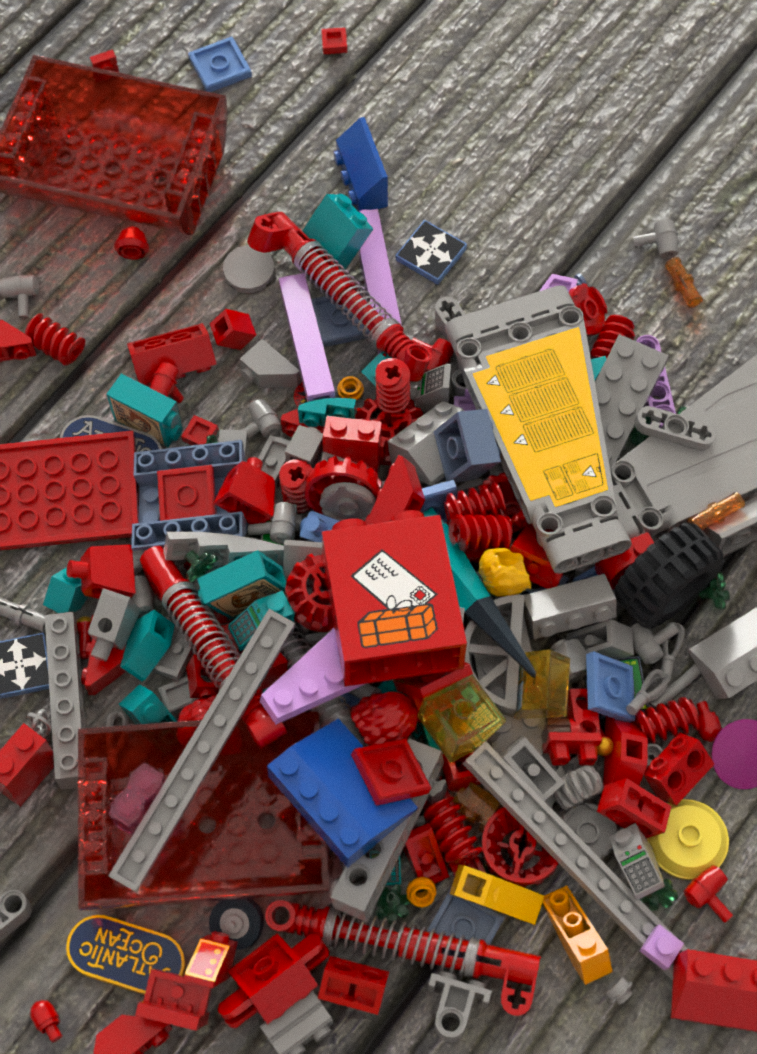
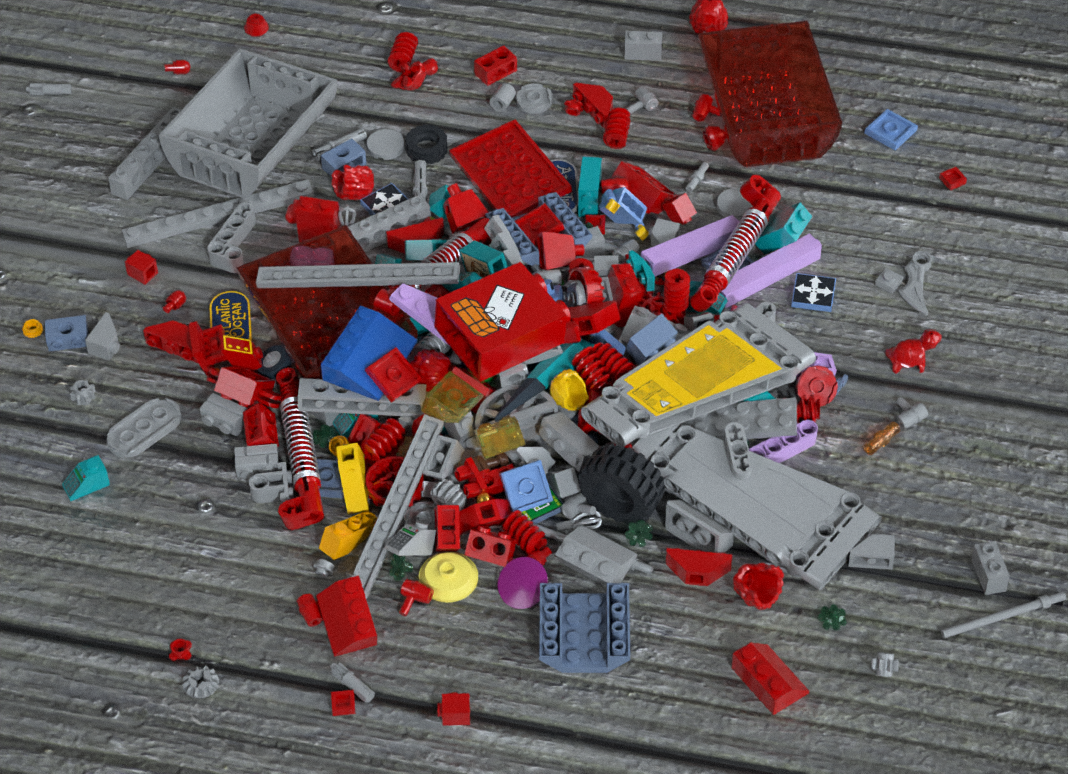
camera: 65 degrees right, 15 degrees down
light grey torso [88,588,141,662] -> none
red plate [90,49,119,80] -> none
clear green plant [185,550,218,582] -> none
blue slope [333,117,388,212] -> none
light grey piece [626,669,670,715] -> none
lavender plate [640,924,684,970] -> none
clear orange pin [687,491,745,530] -> none
none -> light grey brick [235,444,279,479]
none -> red piece [297,593,322,627]
none -> medium blue torso [598,187,649,241]
none -> light grey bar [686,162,709,192]
none -> red piece [692,94,726,122]
none -> light grey plate [875,268,903,293]
none -> red animal [885,329,942,374]
none -> light grey piece [898,251,932,315]

